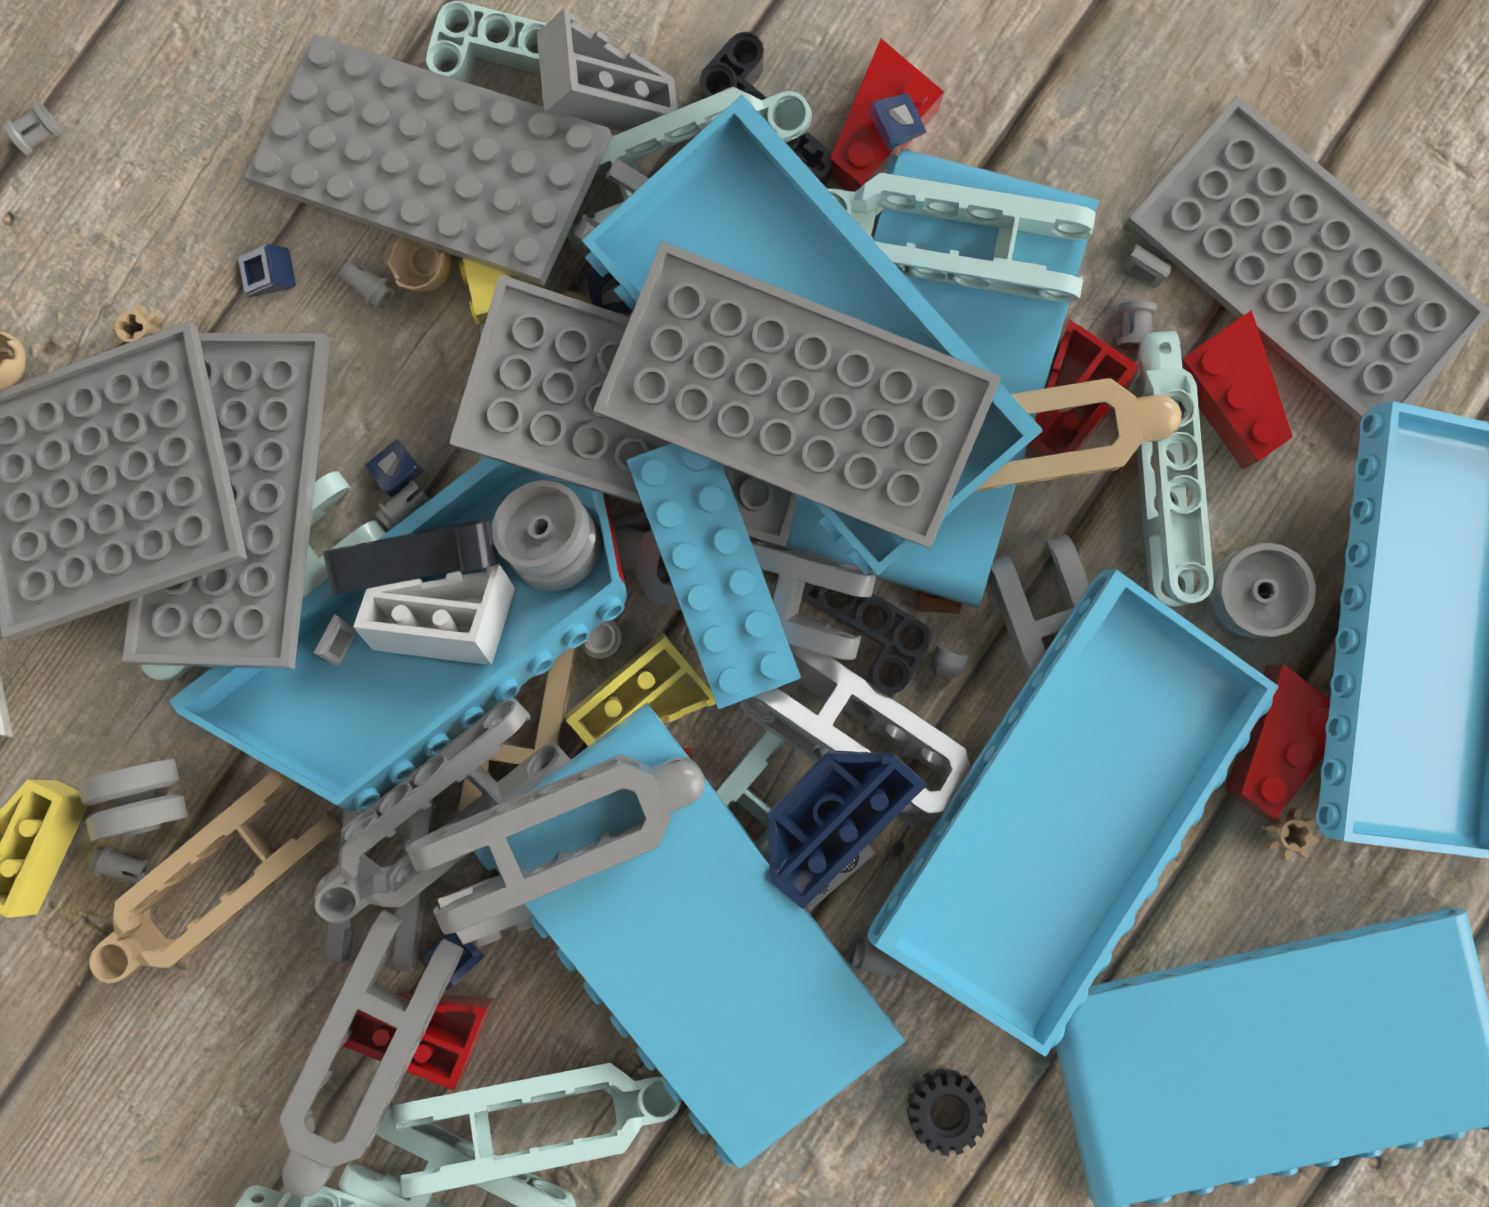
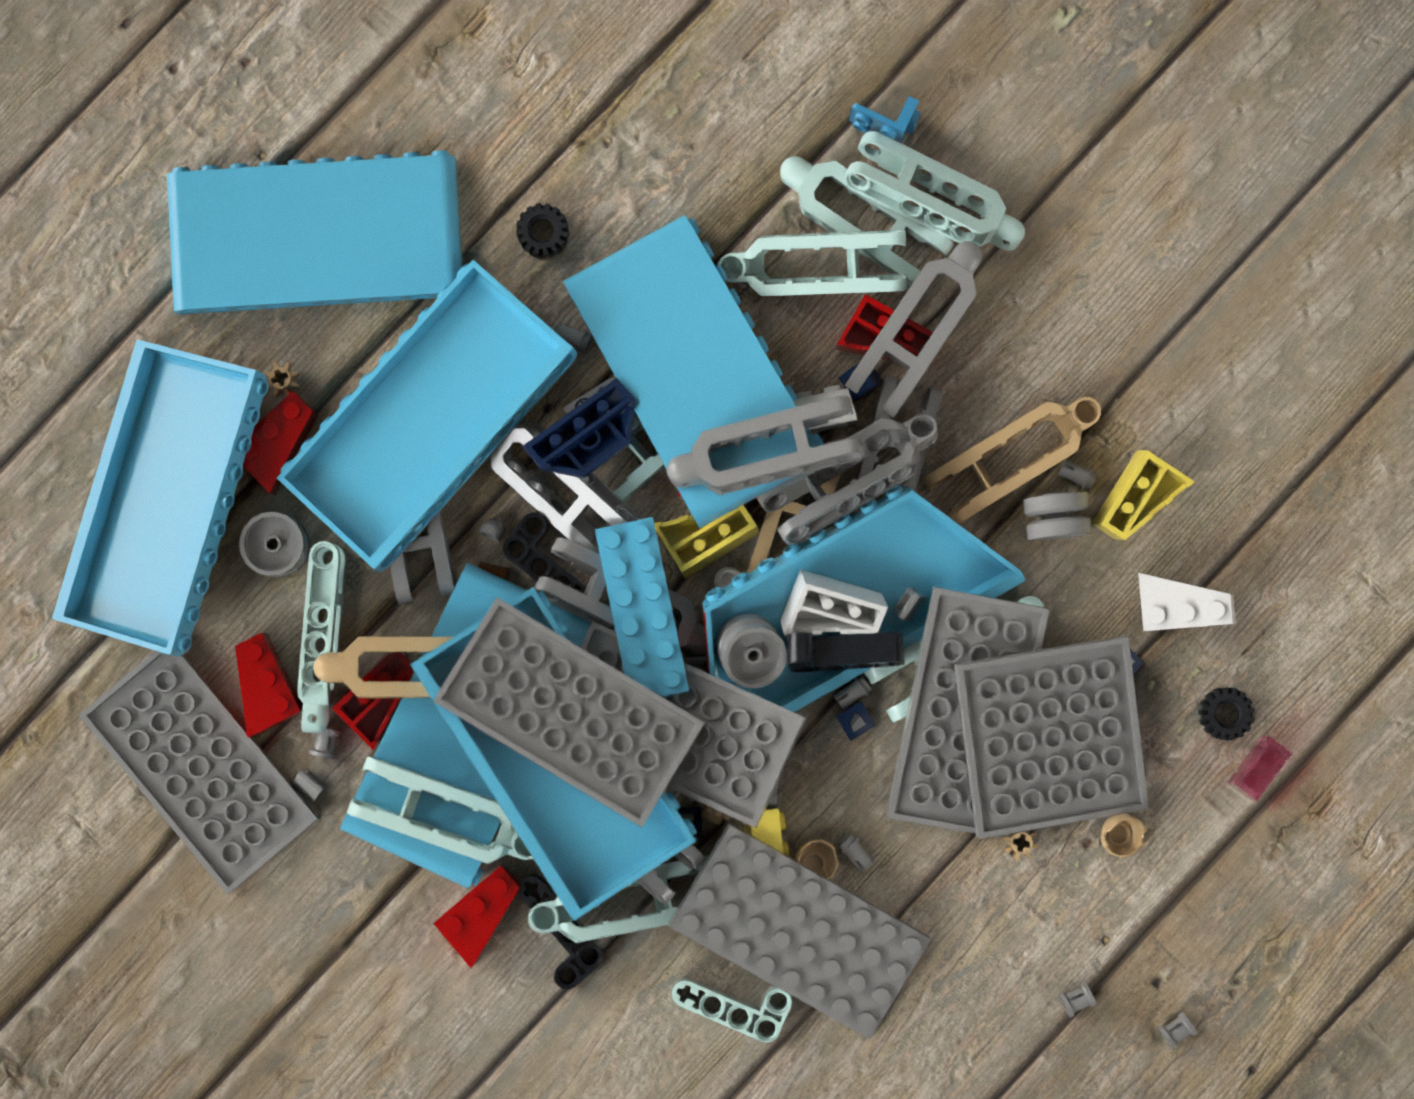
camera: 170 degrees left, 0 degrees up
dark blue slope [238,244,296,297] -> none
light grey wedge [537,9,677,132] -> none
dark blue slope [869,93,926,151] -> none

